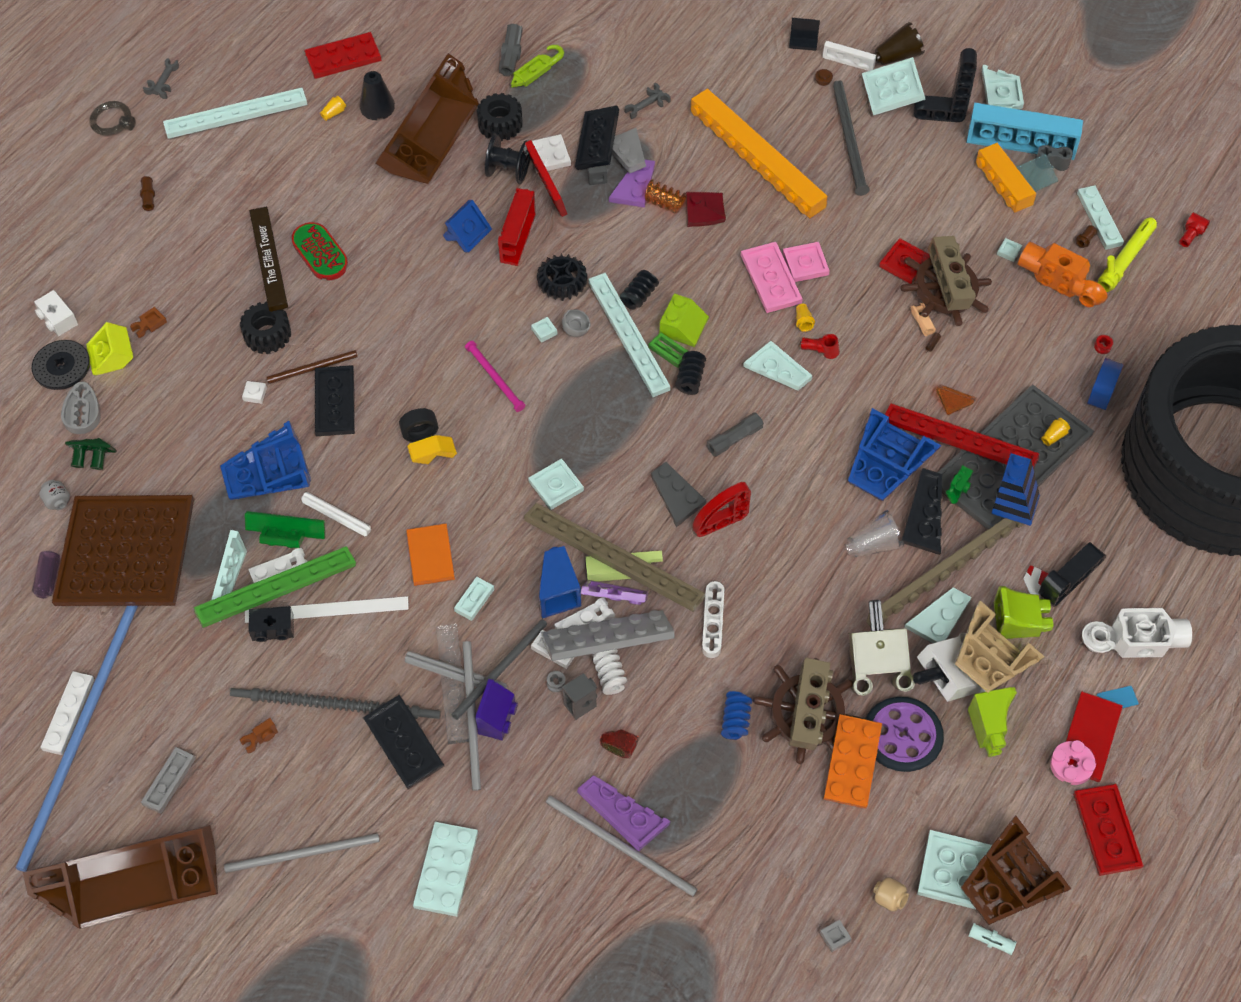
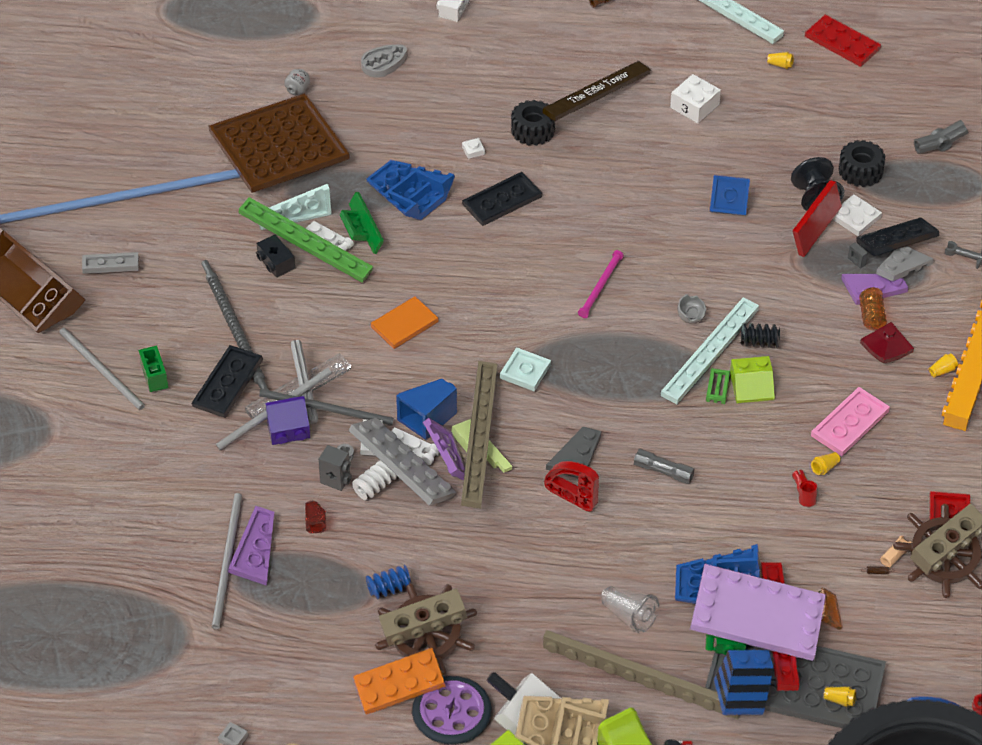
camera: 60 degrees right, 10 degrees down
piece [31,340,90,390] -> none
clear purple brick [32,551,60,599] -> none
white plate [40,671,94,755] -> none
dark green connector [65,438,117,470] -> none
neon yellow slope [86,322,133,375] -> none
dark orange plate [130,306,167,338] -> none
dark orange plate [240,718,278,754] -> none
white sticker [245,597,408,623] -> none
reddish brown axle [267,350,358,384] -> none
tile [292,222,348,280] -> none
white axle [301,492,371,536] -> none
black cone [359,71,395,120] -> none
reddish brown slope [375,53,479,184] -> none
black tyre [399,408,439,442] -> none
yellow slope [407,435,457,464] -> none
light aqua plate [413,822,478,917] -> none
light aqua plate [454,577,494,621] -> none
red door [498,188,536,266] -> none
lime plate [511,45,564,88] -> none
light aqua plate [531,317,557,343] -> none
black gear [537,253,588,301] -> none
black piece [675,351,706,395] -> none
white beam [702,581,724,658] -> none
light aqua wing [743,341,812,391] -> none
bright pink plate [783,242,830,282] -> none
piece [848,600,915,696] -> none
black wing [901,468,942,555] -> none
light aqua wing [905,587,971,643] -> none
none -> green brick [138,345,168,392]
none -> white brick [670,74,721,123]
none -> lavender plate [690,564,826,661]
none -> yellow cone [928,353,958,378]

